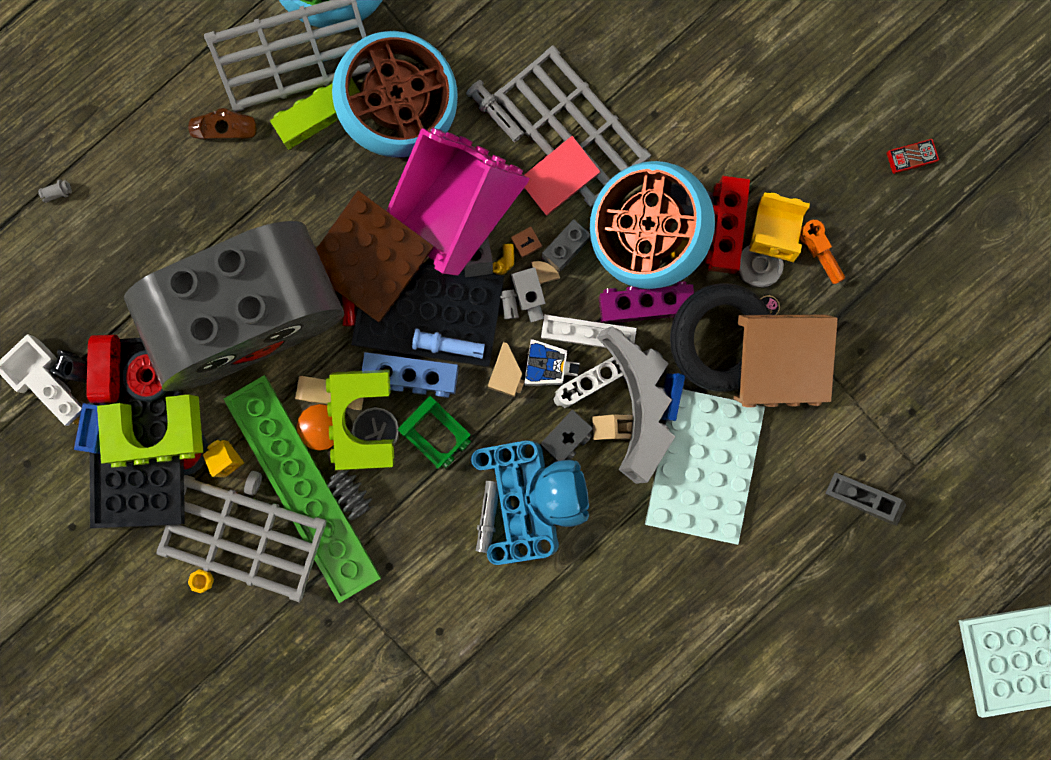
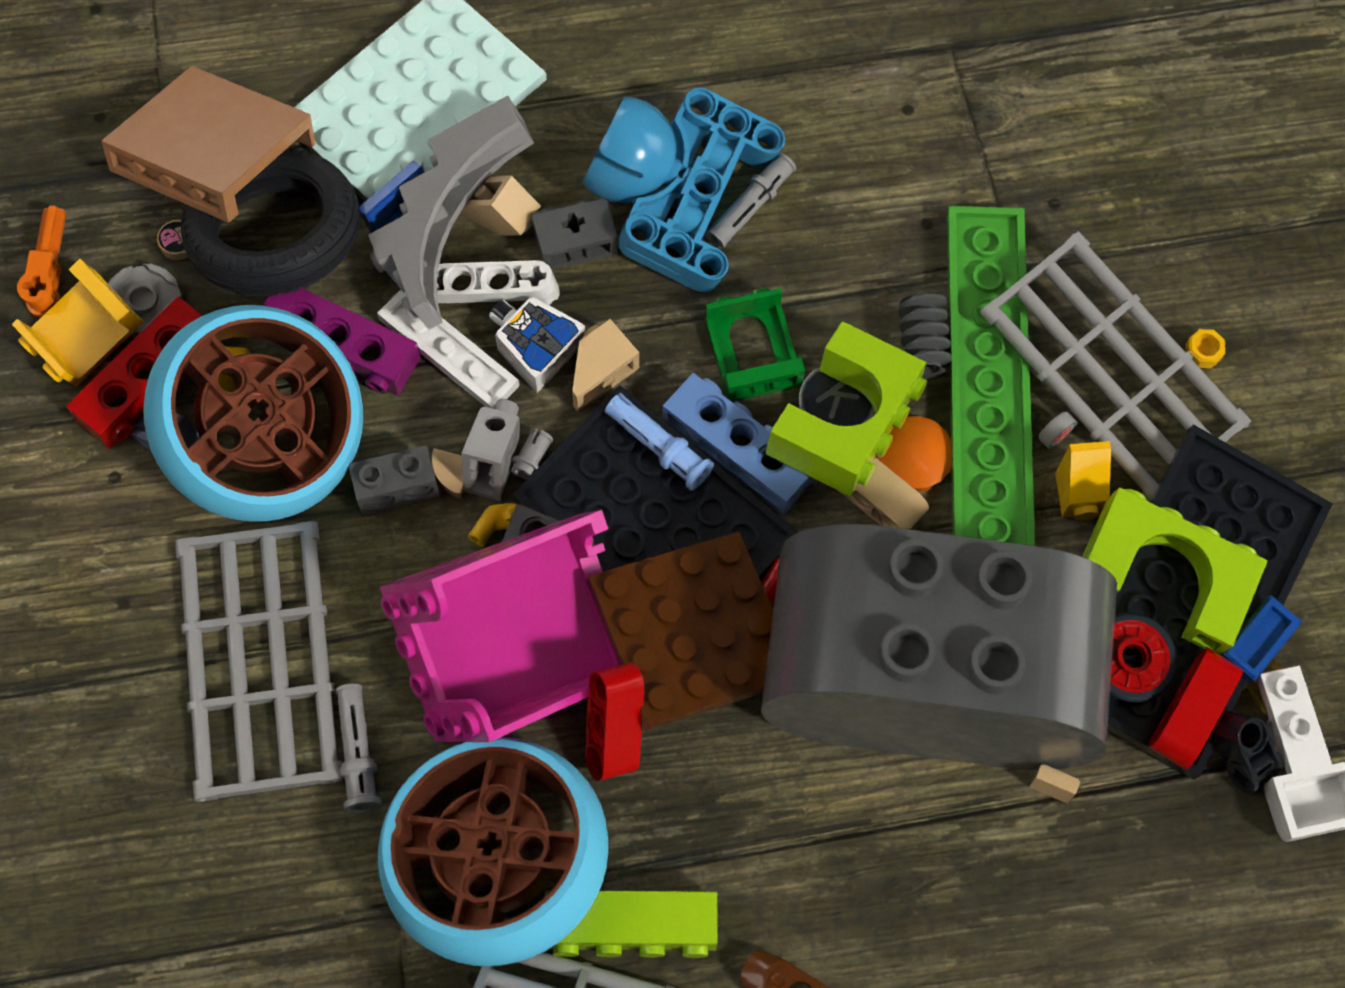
camera: 150 degrees left, 15 degrees down
nougat tile [511,227,542,259] -> none
coral tile [524,136,601,216] -> none
none -> red beam [585,663,644,781]

